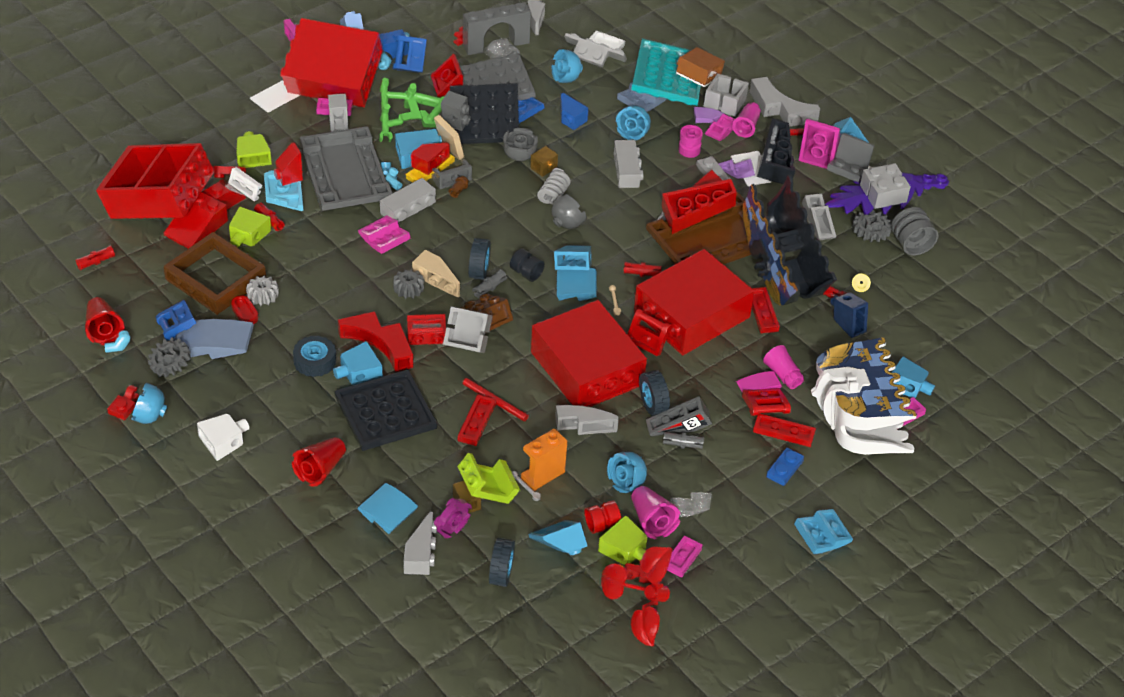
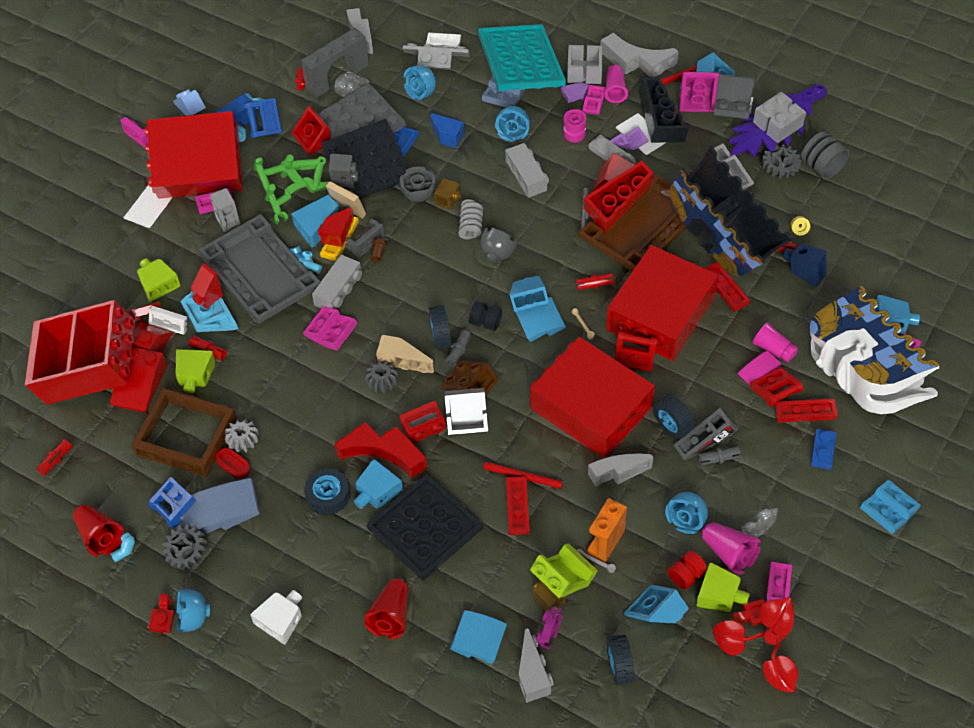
camera: 15 degrees left, 10 degrees up
dark orange piece [676,47,725,87] -> none

